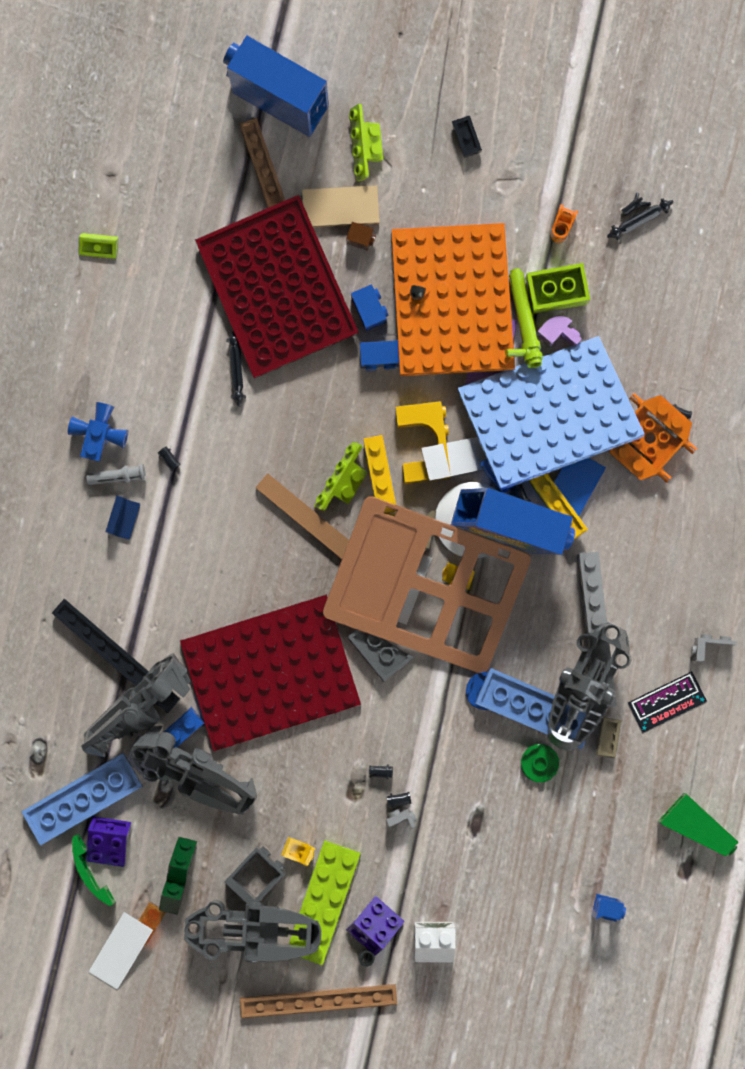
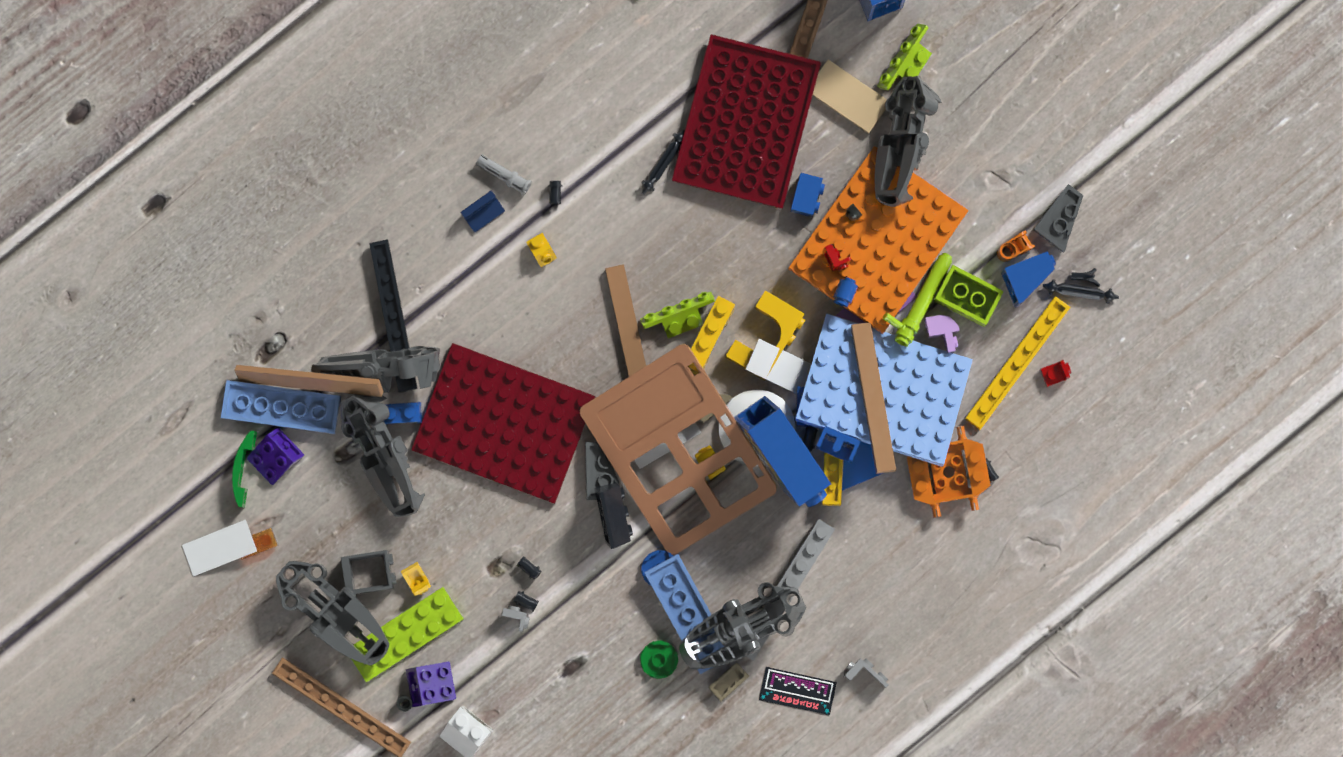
camera: 40 degrees right, 0 degrees up
blue brick [68,402,129,462] -> none
dark green arch [159,837,197,915] -> none
reddish brown brick [346,222,376,251] -> none
blue brick [360,340,399,371] -> none
black plate [452,115,482,158] -> none
none -> medium nougat tile [235,365,384,397]
none -> yellow bracket [526,233,557,267]
none -> black slope [594,483,633,549]
none -> blue window [816,426,861,464]
none -> red bracket [822,244,852,272]
none -> blue brick [833,277,858,307]
none -> medium nougat tile [851,323,896,474]
none -> dark grey piece [875,76,942,207]
none -> yellow tile [965,296,1071,430]
none -> blue slope [1001,251,1056,308]
none -> dark grey wing [1034,184,1084,253]
none -> red bracket [1040,360,1072,387]

